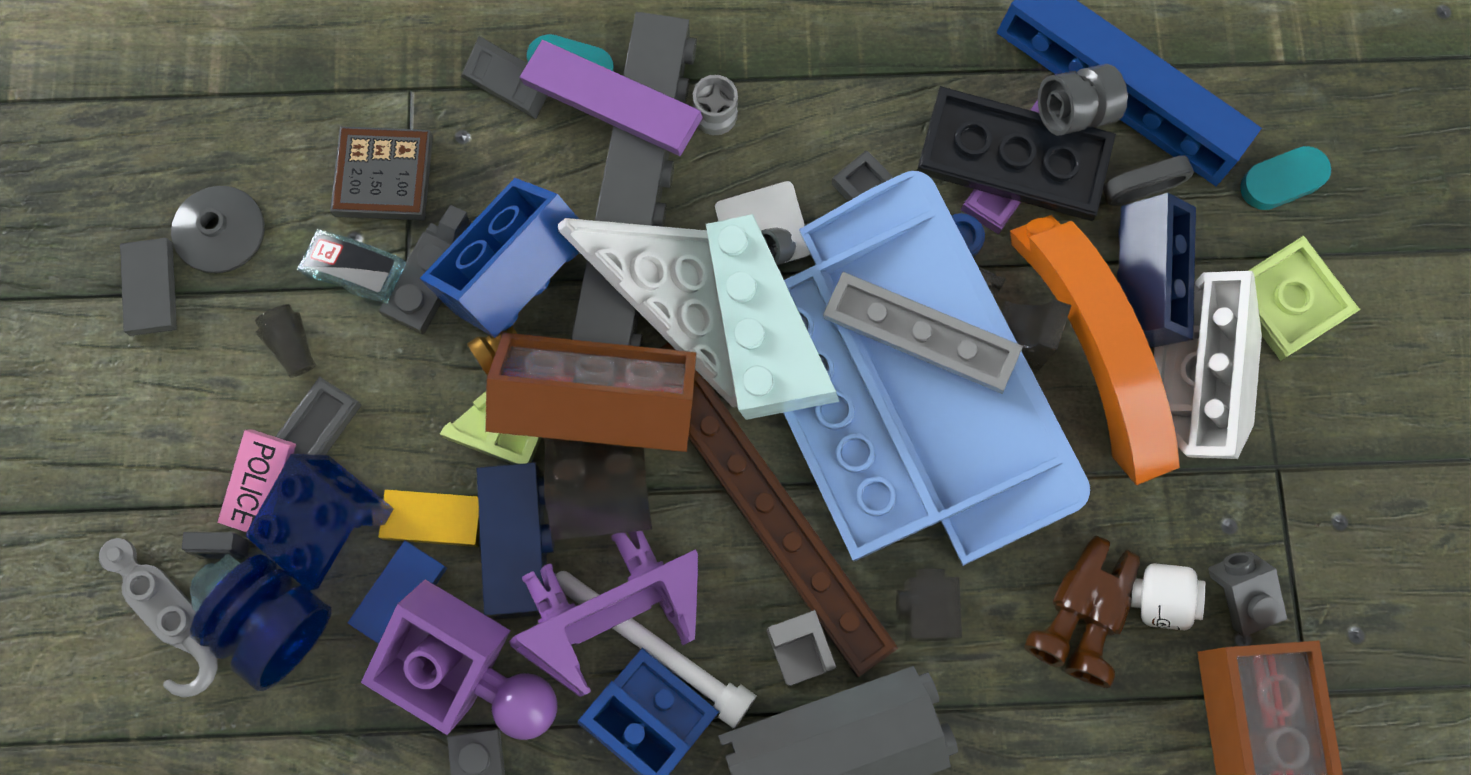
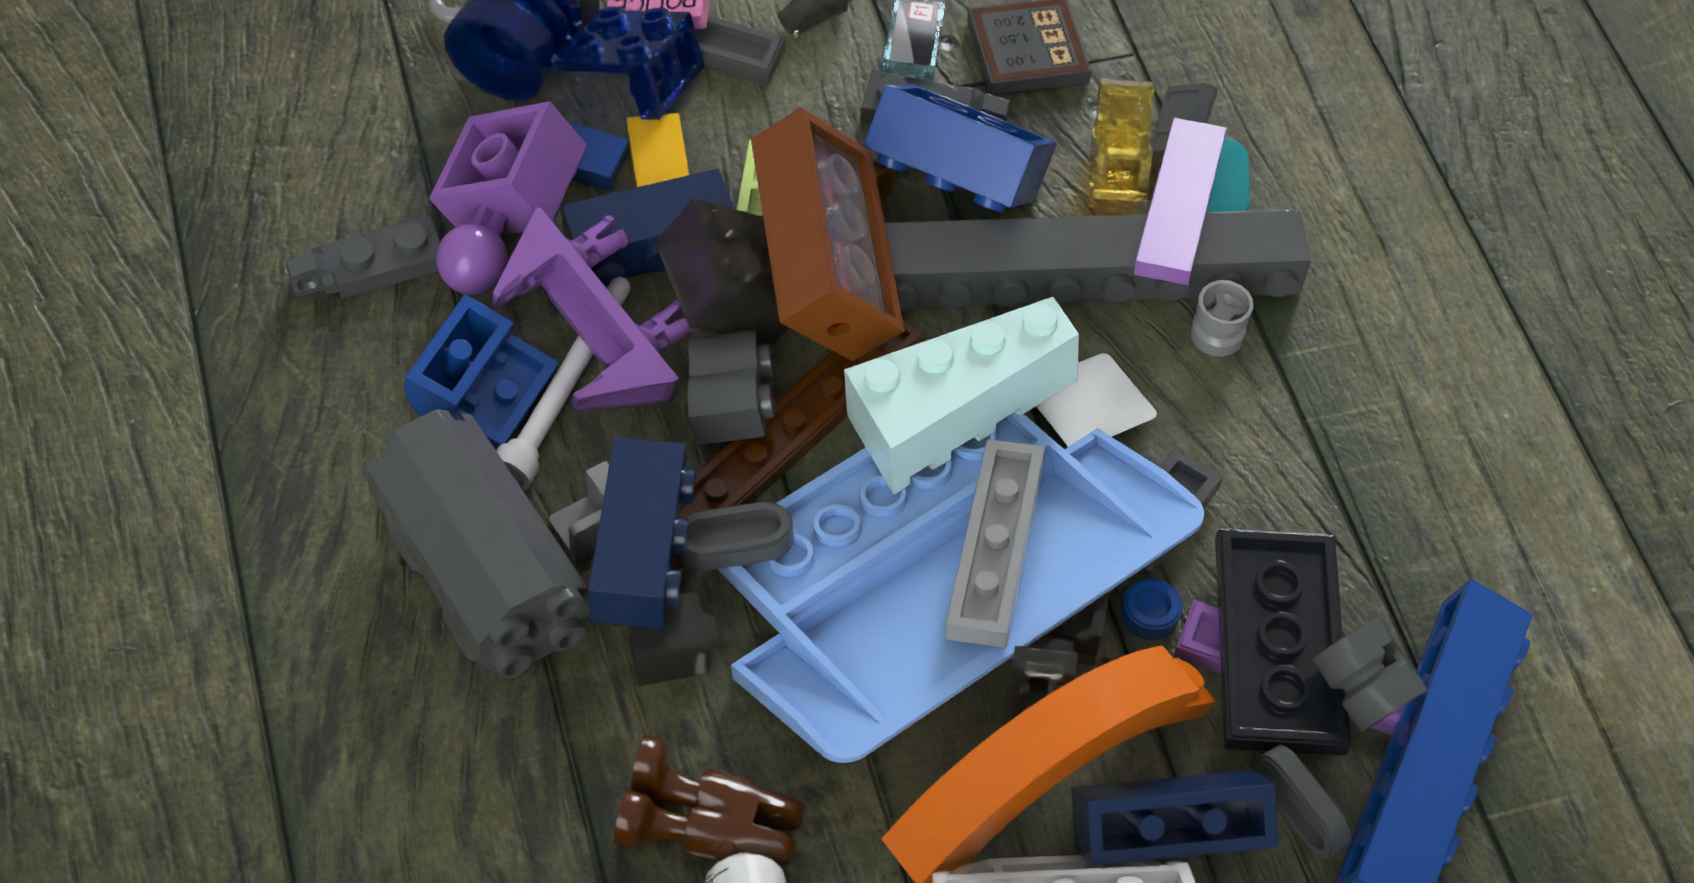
camera: 75 degrees right, 20 degrees down
white tile [558,218,738,407] -> none
dark grey hinge [761,227,796,265] -> none
none -> dark blue brick [588,437,696,629]
none -> dark grey tile [677,502,794,571]
none -> dark grey brick [688,329,776,445]
none -> clear yellow brick [1090,78,1154,202]

